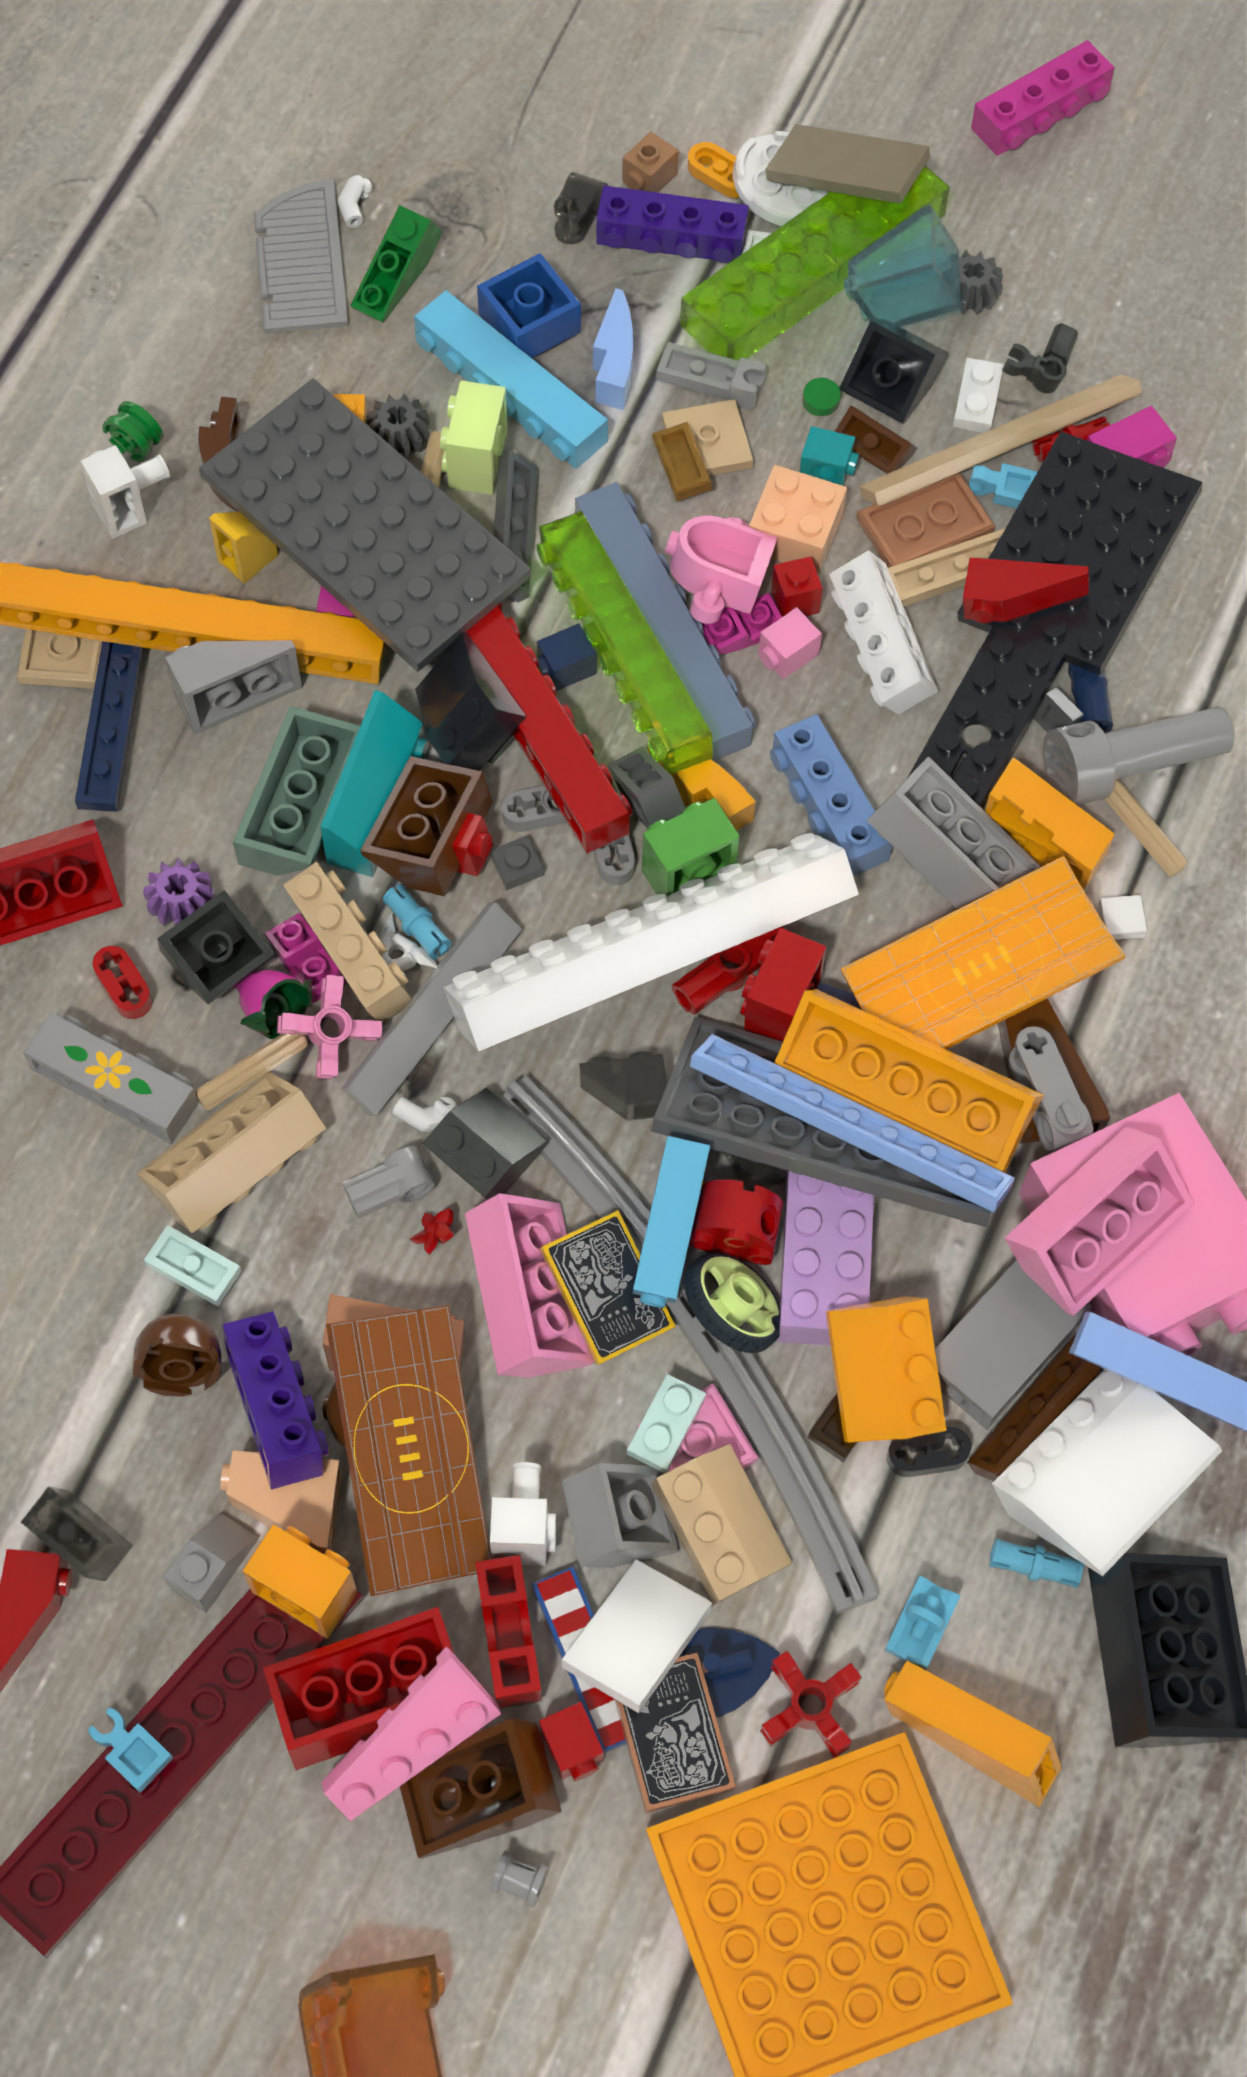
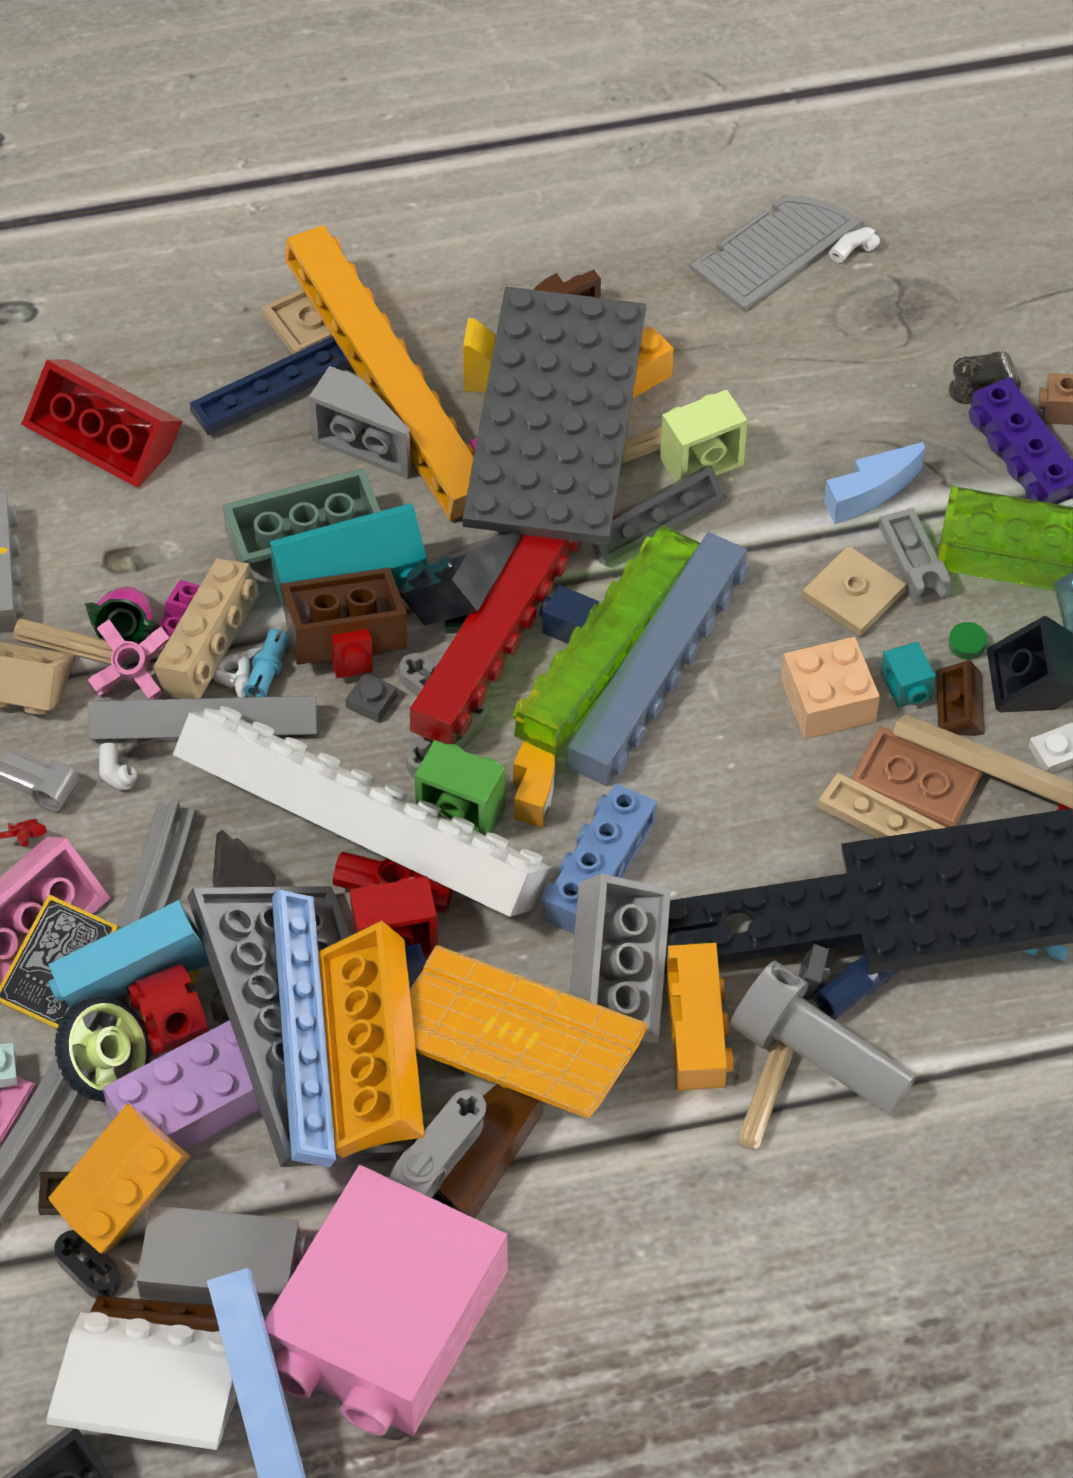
camera: 55 degrees right, 10 degrees down
white brick [81,445,170,539] -> none
red beam [92,946,152,1019] -> none
green wheel [102,401,164,462] -> none
medium lavender gear [143,857,215,926] -> none
pearl dark grey slope [157,890,275,1005] -> none
green slope [350,205,443,323] -> none
dark grey gear [366,393,430,459] -> none
medium azure brick [414,290,608,469] -> none
pearl dark grey slope [422,1088,550,1200] -> none
blue brick [477,253,581,358] -> none
dark grey brick [608,746,686,829] -> none
pearl gold tile [652,421,712,502] -> none
bright pink piece [664,516,777,624] -> none
dark pink slope [701,592,782,655] -> none
bright pink brick [758,607,822,679] -> none
red brick [771,556,823,617] -> none
white brick [829,550,938,715] -> none
red slope [963,557,1089,623] -> none
medium azure plate [968,463,1037,509] -> none
medium azure pin [989,1538,1084,1588] -> none
bright pink slope [1005,1127,1194,1316] -> none
white tile [1098,895,1147,940] -> none

